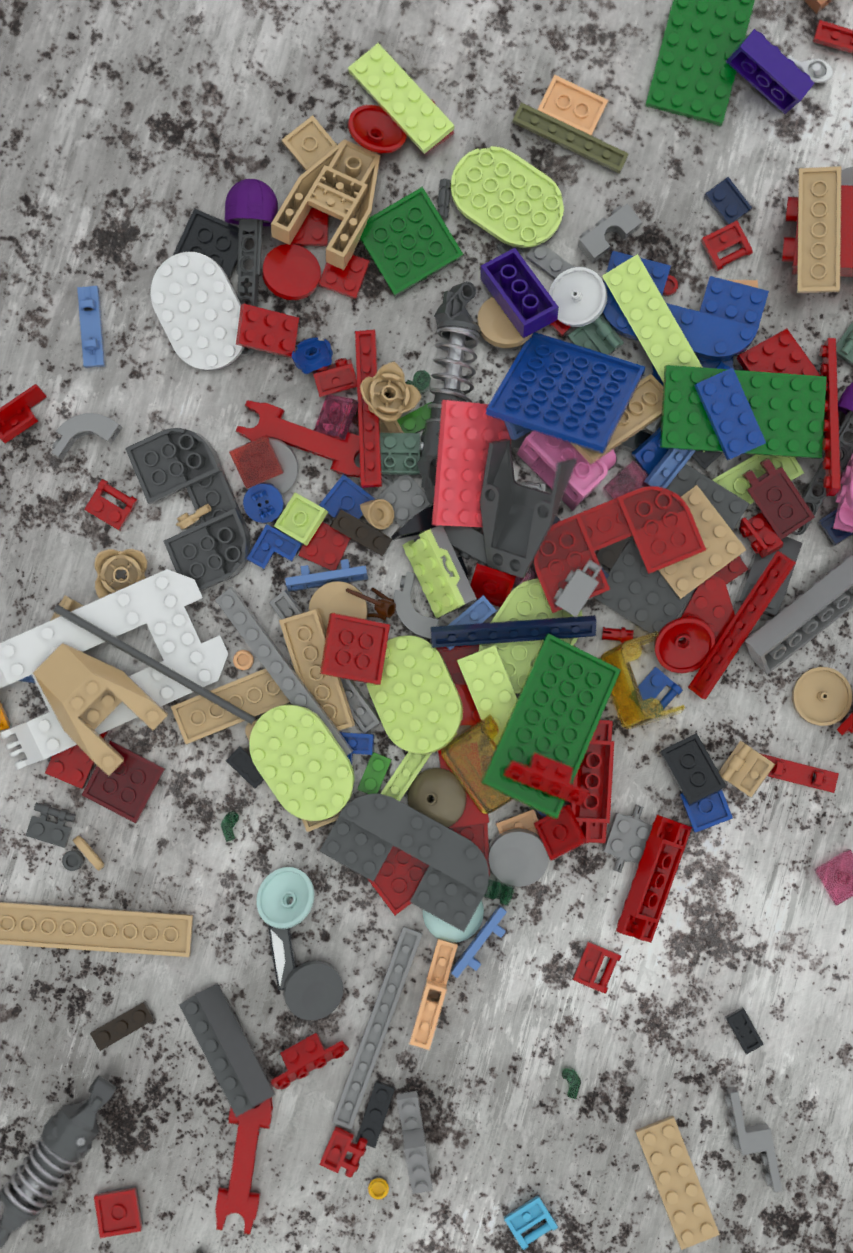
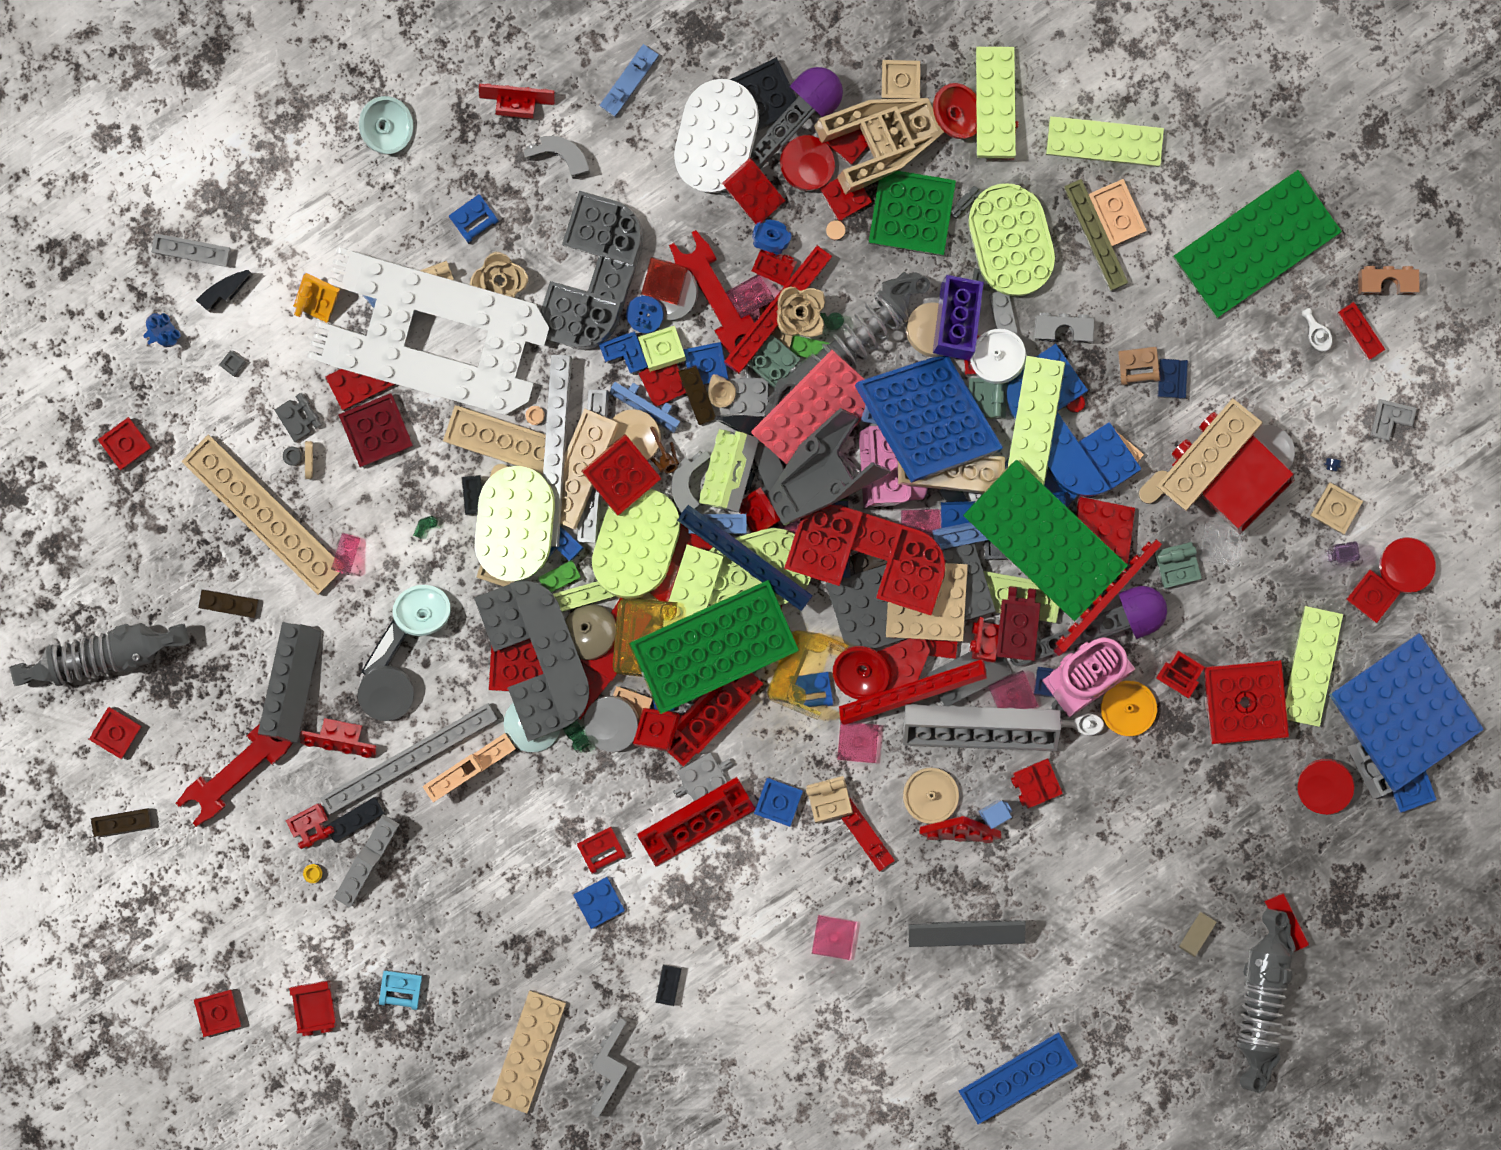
camera: 45 degrees right, 0 degrees up
tan wedge [33,643,168,776] -> none
dark grey piece [53,604,256,725] -> none
red plate [84,479,138,531] -> none
tan plate [176,504,211,530] -> none
medium blue hinge [451,905,507,978] -> none
red bracket [504,753,589,806] -> none
light grey brick [554,559,602,617] -> none
clear green arm [562,1068,581,1099] -> none
red pin [602,627,634,643] -> none
black plate [660,733,727,806] -> none
blue plate [694,367,766,460] -> none
red plate [701,221,753,271] -> none
dark purple brick [726,29,814,114] -> none
none -> clear pink plate [331,533,360,575]
none -> blue plate [449,194,499,244]
none -> blue plate [573,877,625,929]
none -> light nougat tile [826,221,845,240]
none -> clear pink plate [837,722,879,763]
none -> clear pink plate [988,670,1038,709]
none -> yellowish green plate [1046,116,1164,167]
none -> medium nougat plate [1118,347,1160,385]
none -> tan tile [1138,471,1168,504]

